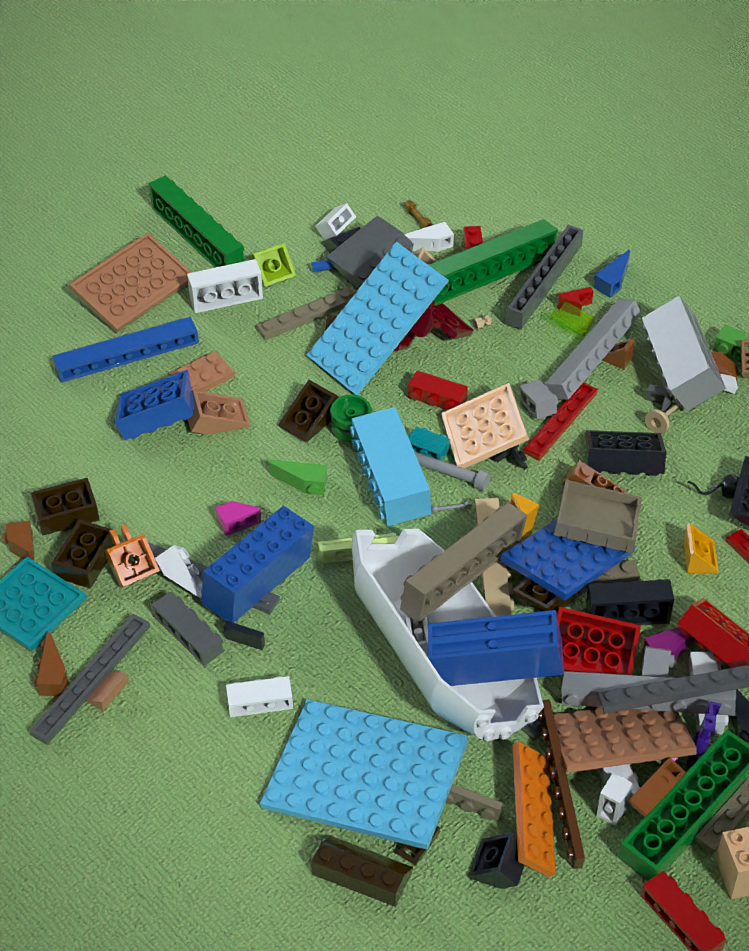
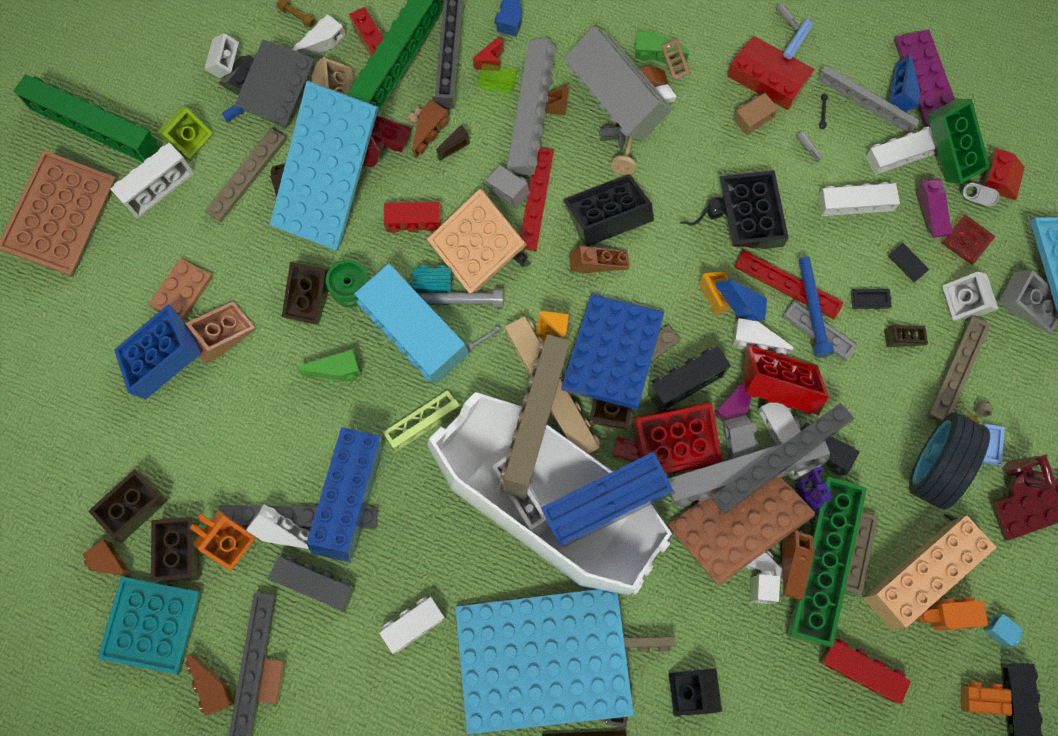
camera: 25 degrees left, 25 degrees up
blue brick [53,317,199,383] -> none
dark pink slope [215,501,261,536] -> none
black tile [223,621,265,650] -> none
orange plate [513,741,556,877] -> none
reddish brown plate [538,699,585,869] -> none
dark tan piece [554,480,642,553] -> none
none -> dark orange slope [412,100,449,158]
none -> dark brown slope [436,125,470,161]
none -> blue slope [715,279,767,321]
none -> white slope [732,318,793,356]

